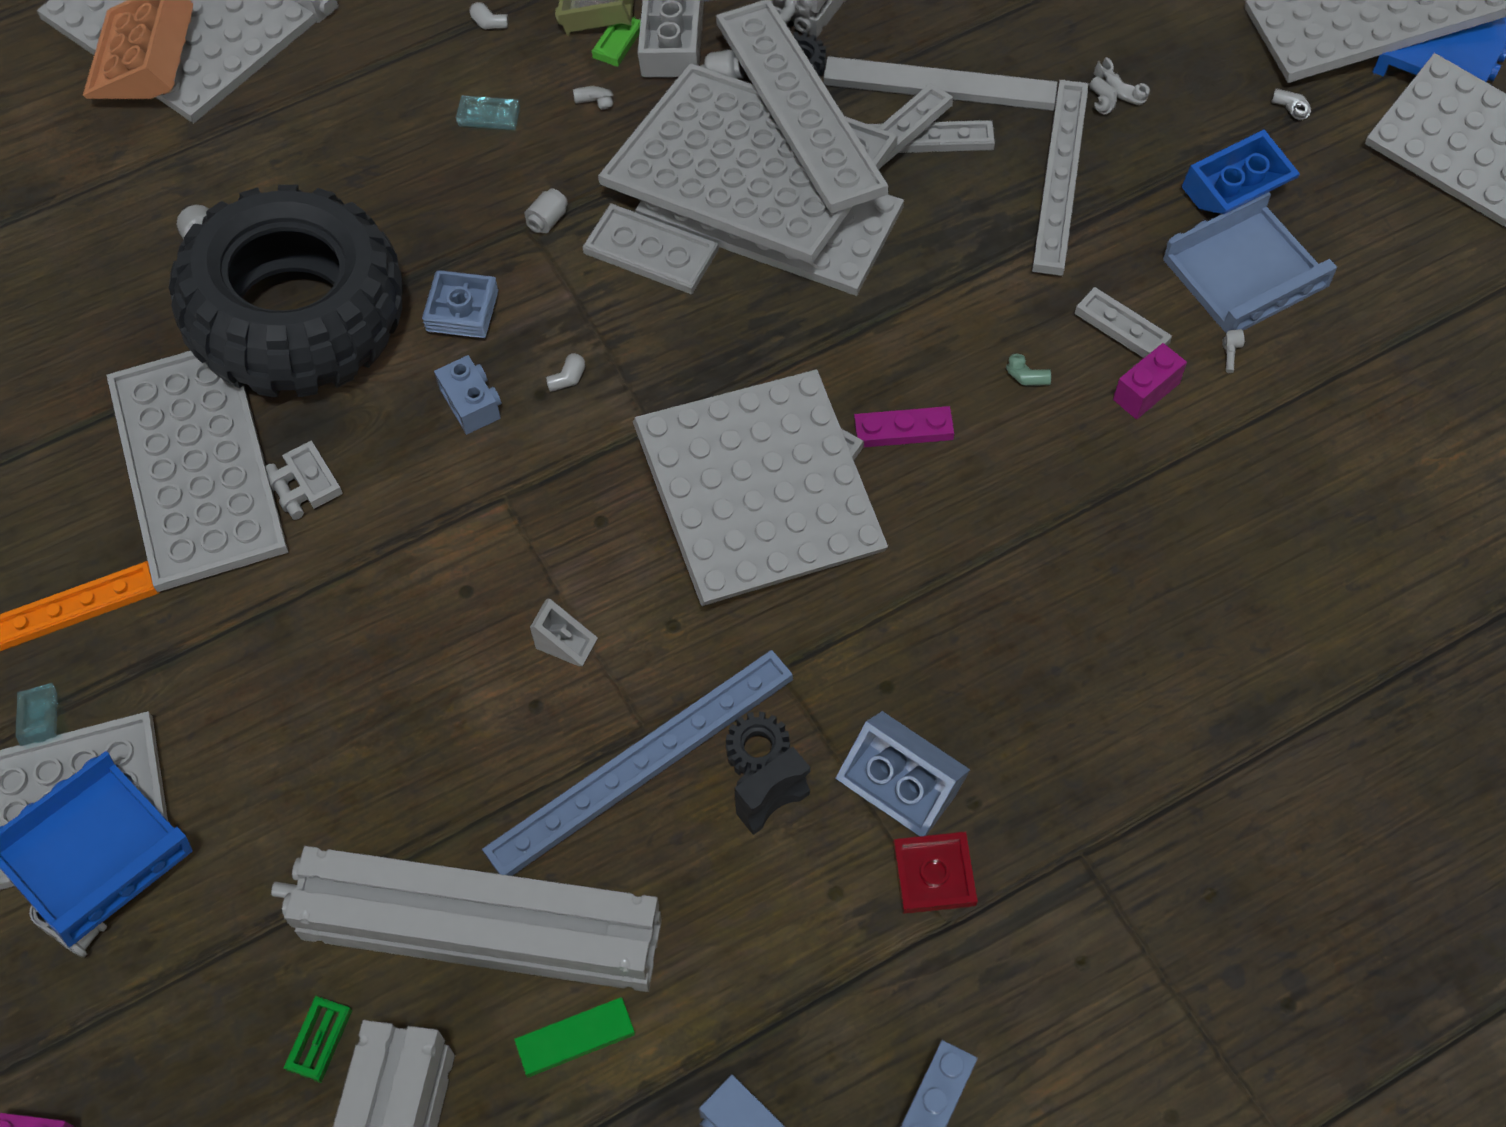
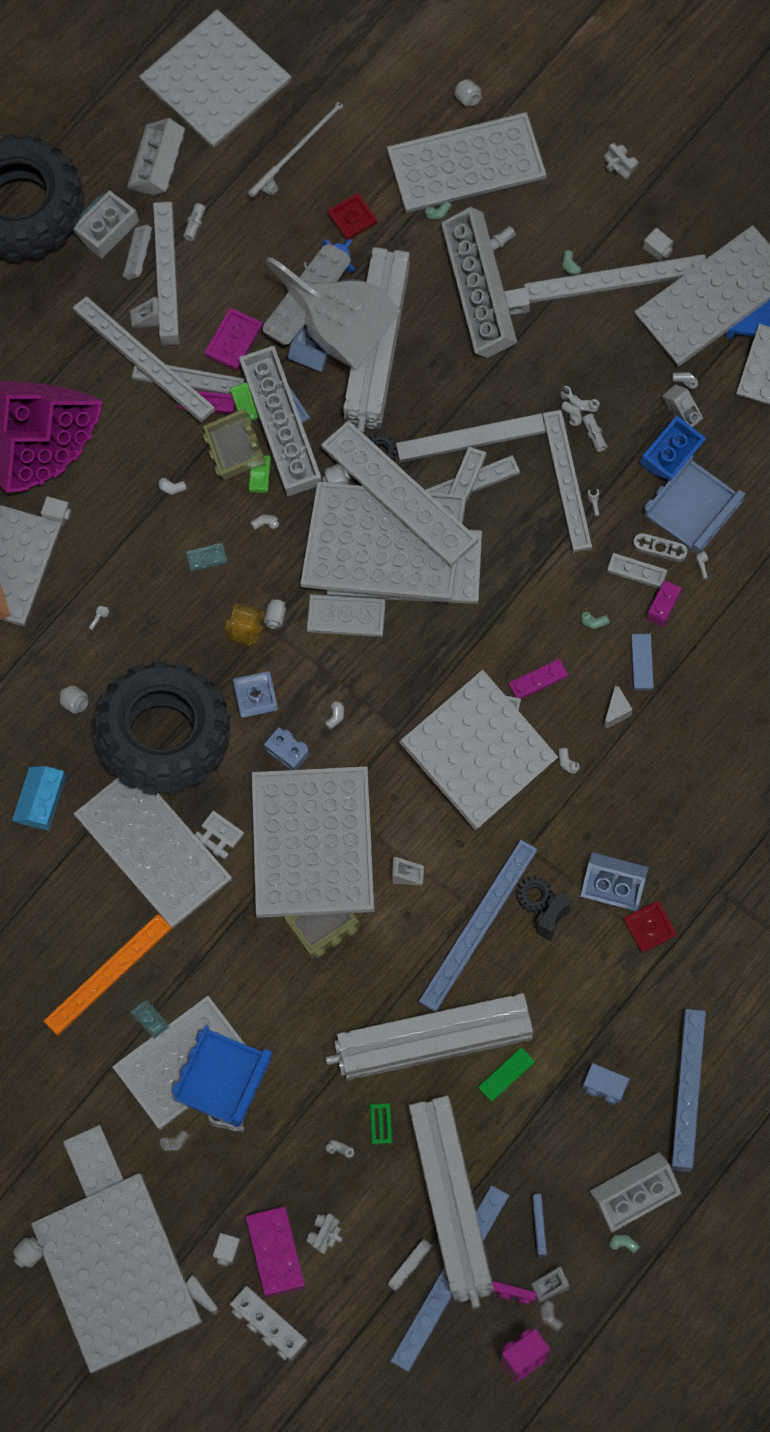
camera: 20 degrees left, 10 degrees up
none -> dark azure slope [12,766,66,831]
none -> light grey hand [89,606,109,630]
none -> clear yellow brick [225,603,265,647]
none -> light grey plate [252,767,374,918]
none -> window [284,913,360,959]
none -> light grey arm [325,1140,354,1158]
none -> light grey arm [559,748,580,773]
none -> light grey pin [582,414,608,452]
none -> light grey hand [588,489,599,516]
none -> light grey slope [604,686,633,728]
none -> sand blue tile [631,634,653,690]
none -> light grey beam [633,533,687,562]
none -> light grey slope [662,385,703,427]

